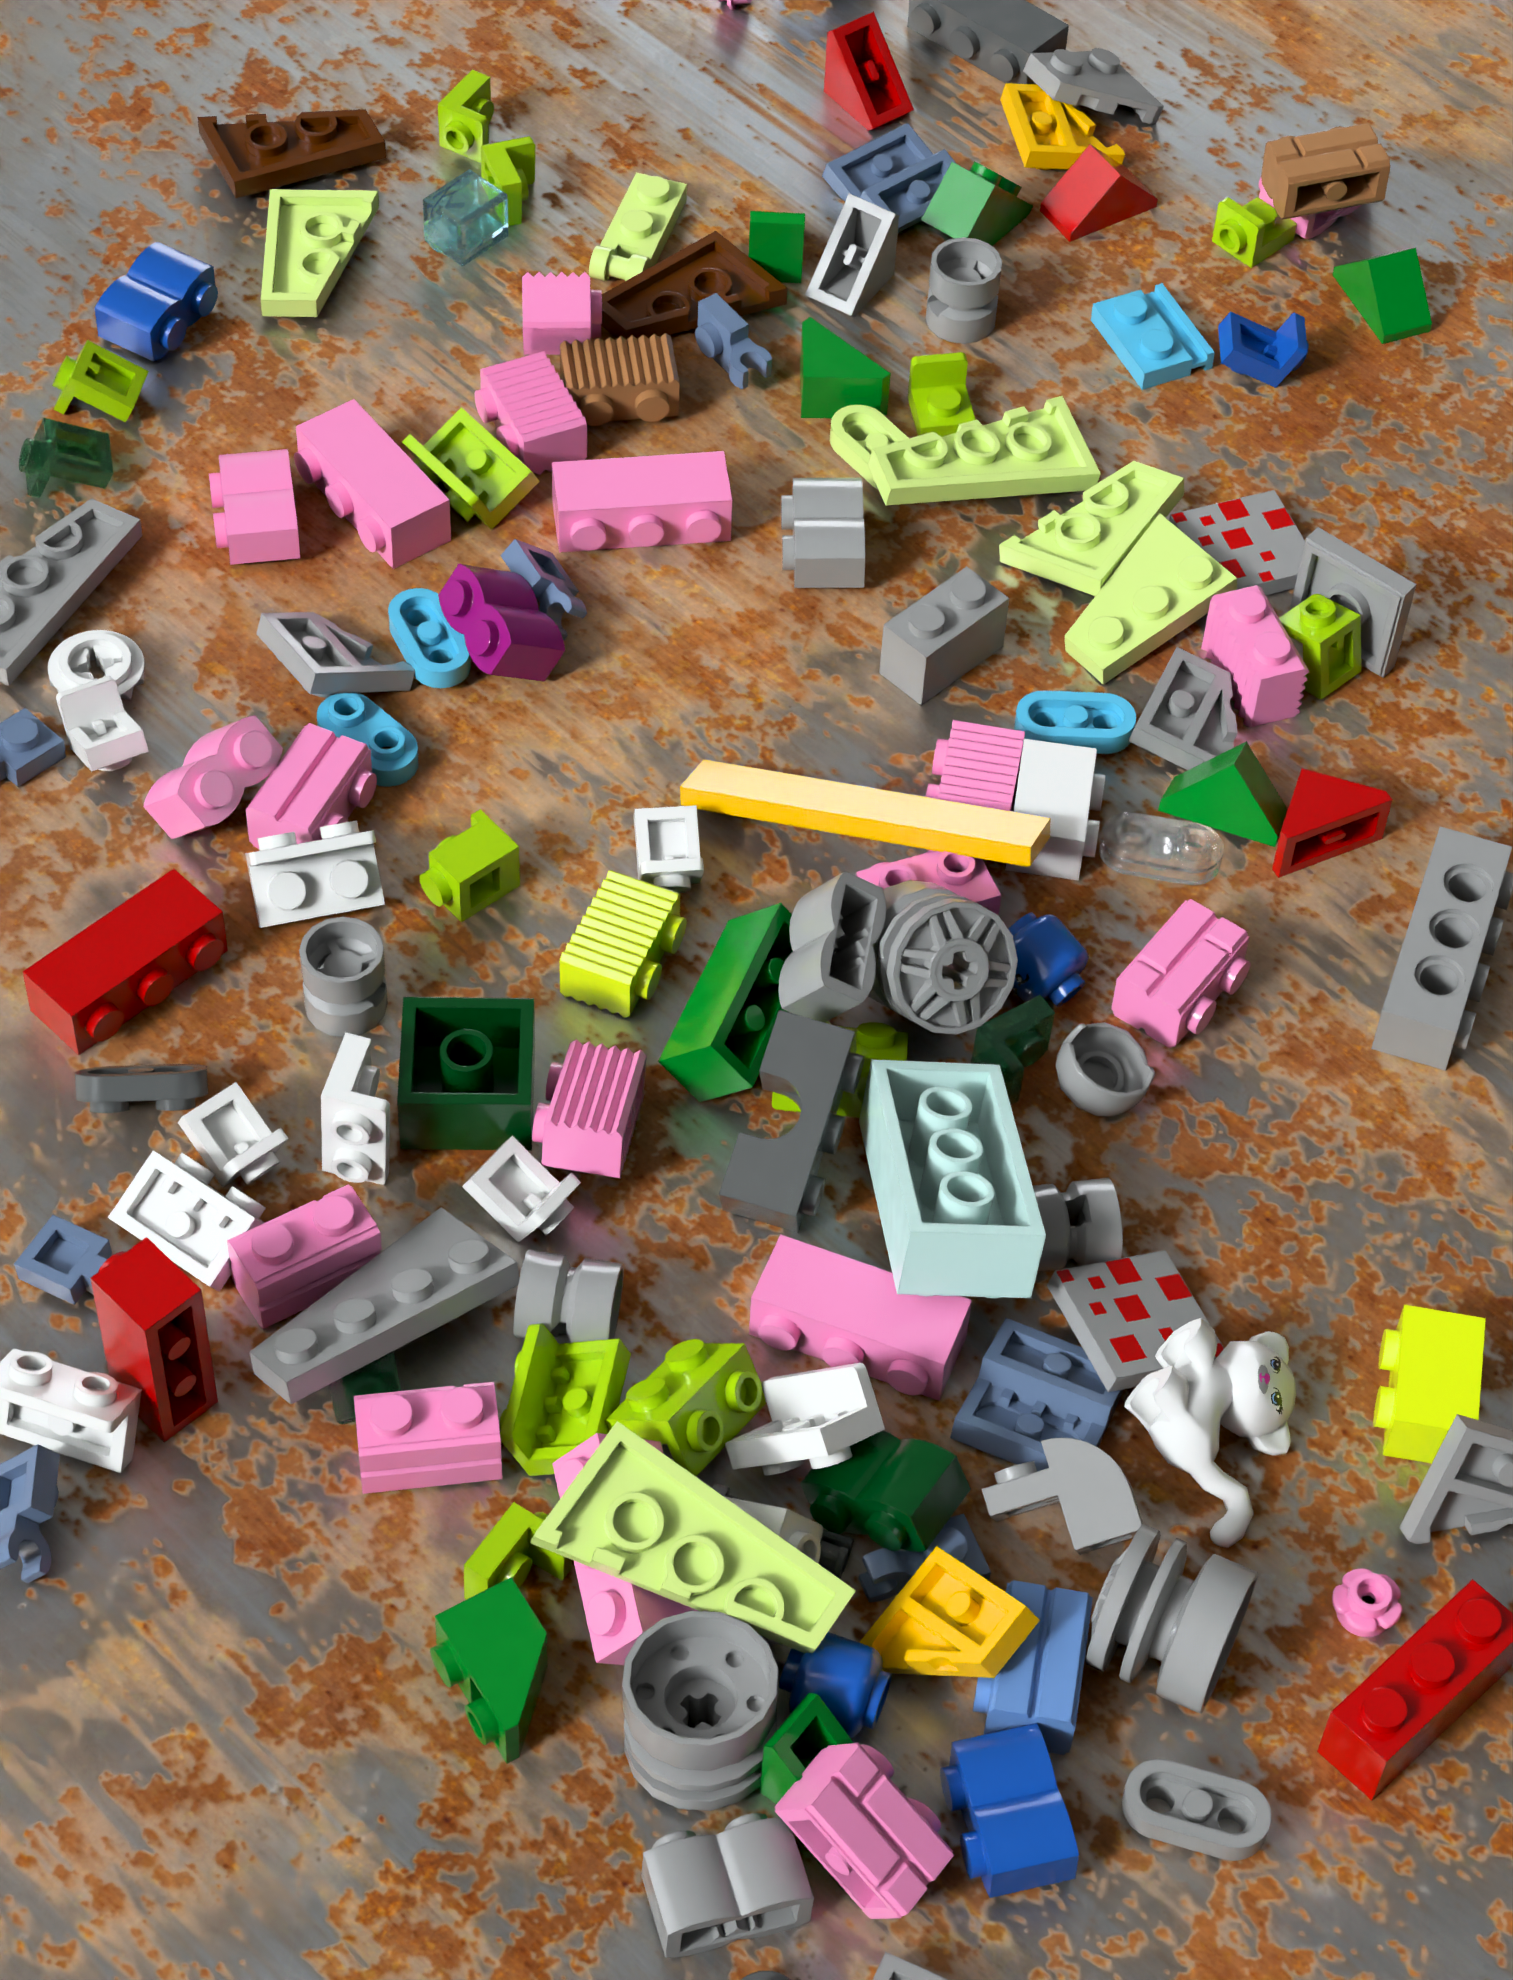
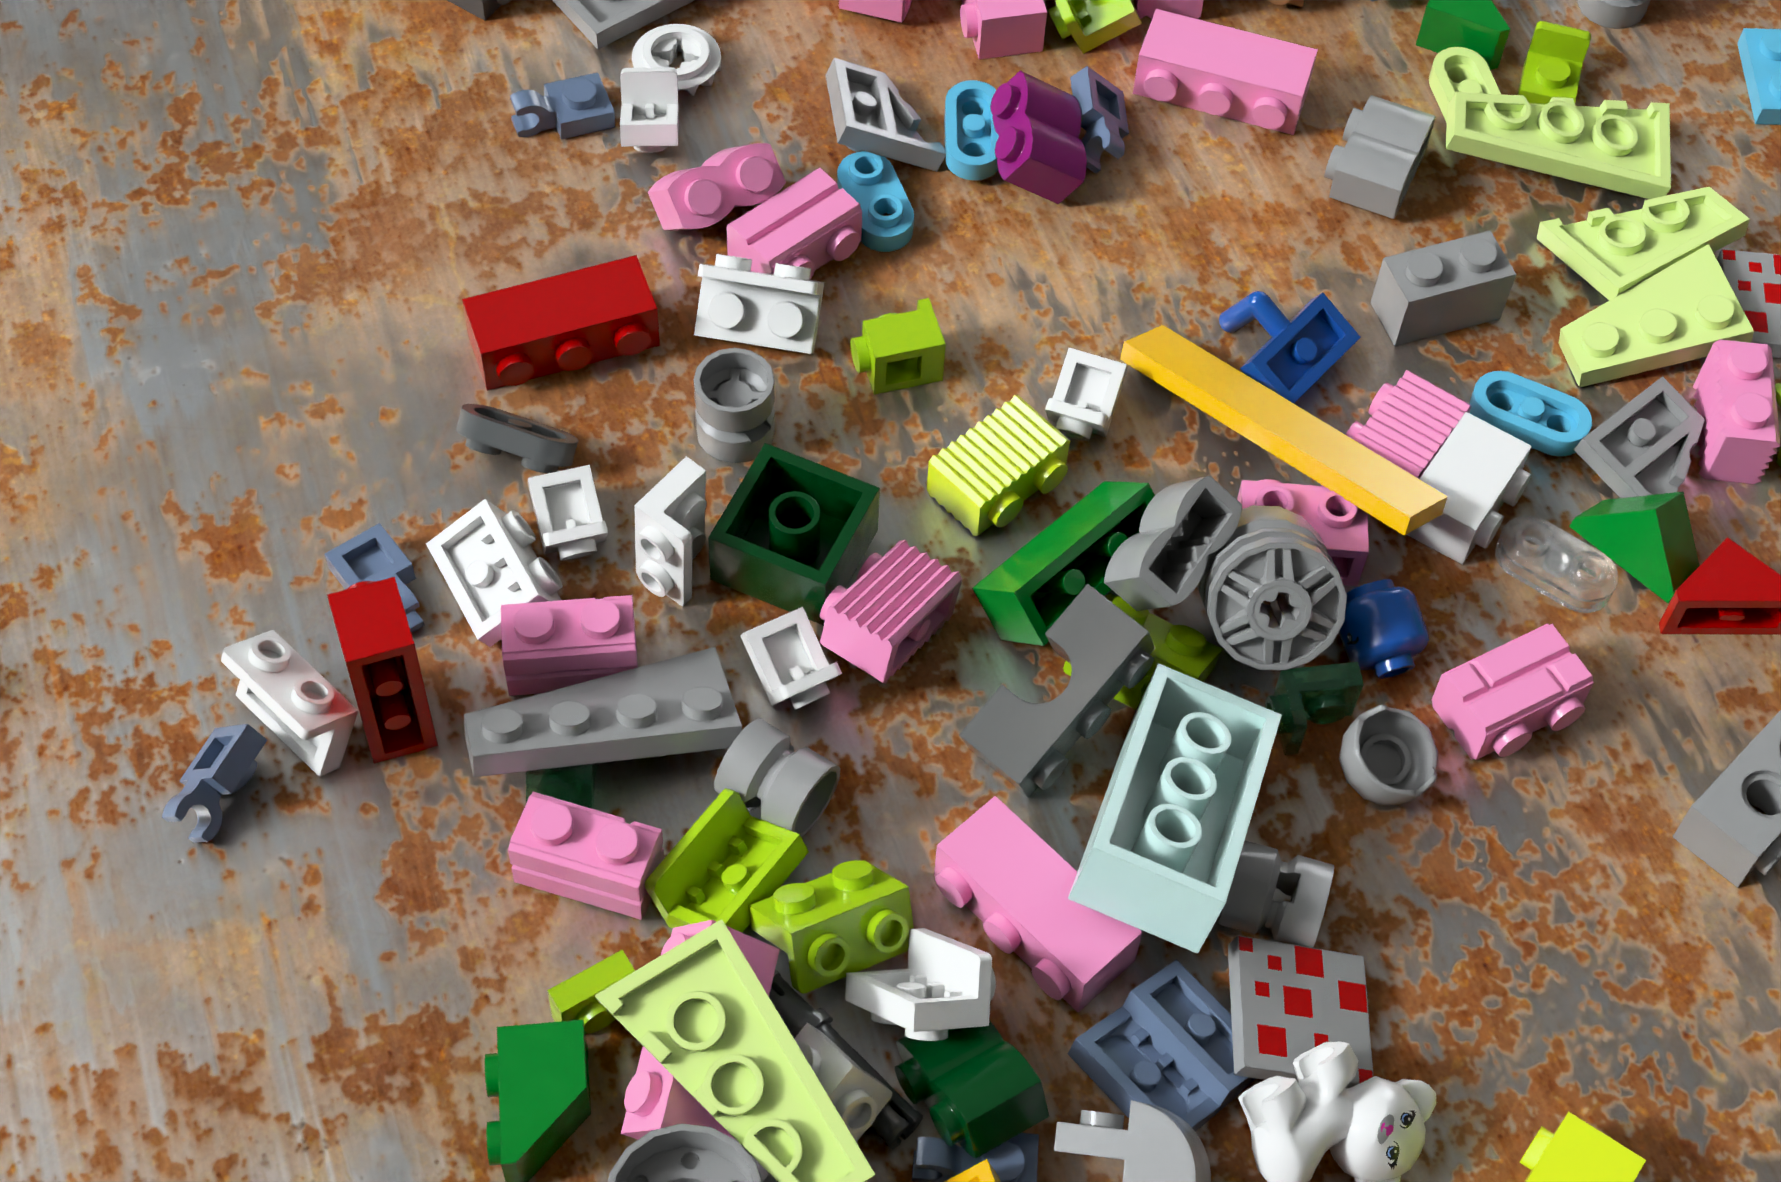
camera: 25 degrees right, 5 degrees up
none -> blue plate [1219,291,1361,403]

